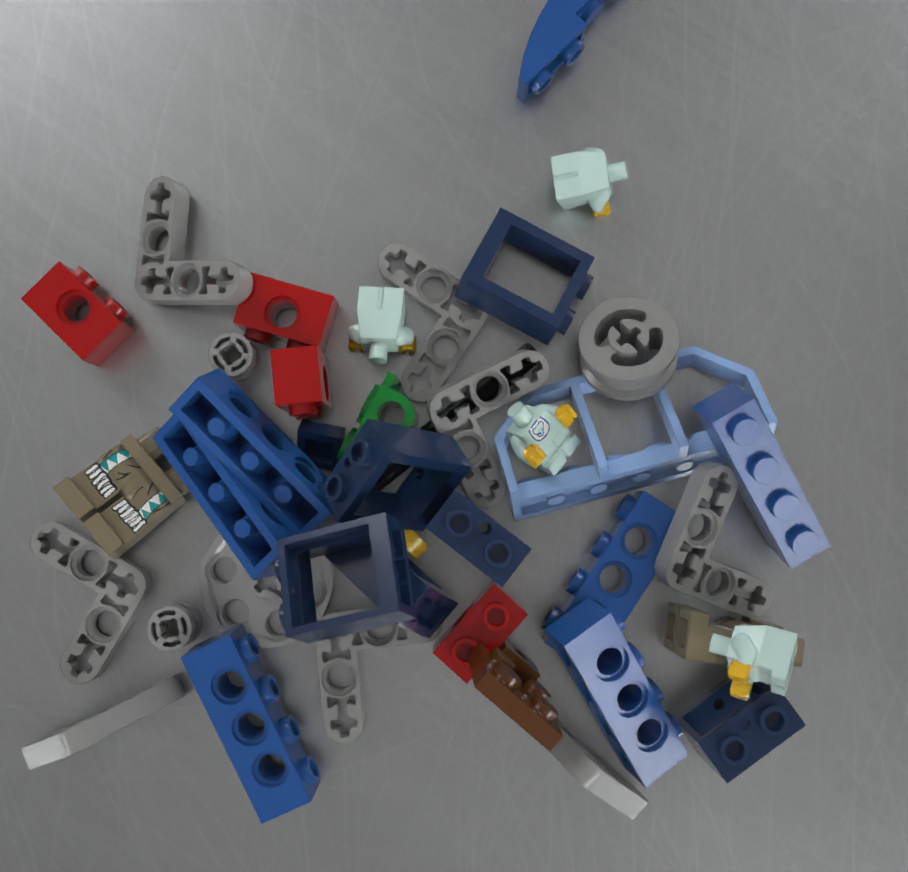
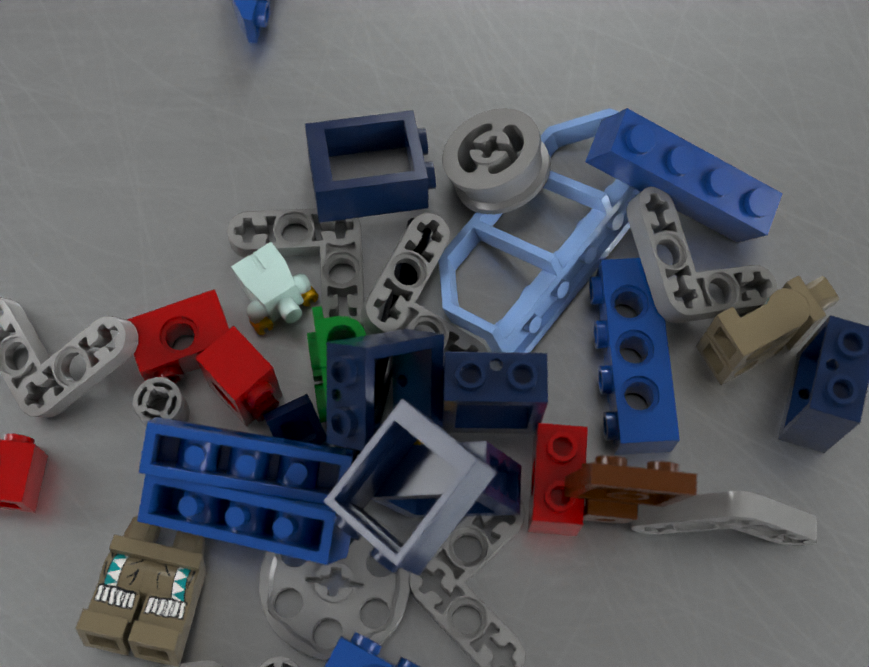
camera: 40 degrees left, 15 degrees down
light aqua piece [505,402,581,476] -> none
blue brick [544,597,688,788] -> none
light aqua piece [551,147,628,217] -> none
light aqua piece [709,625,798,700] -> none

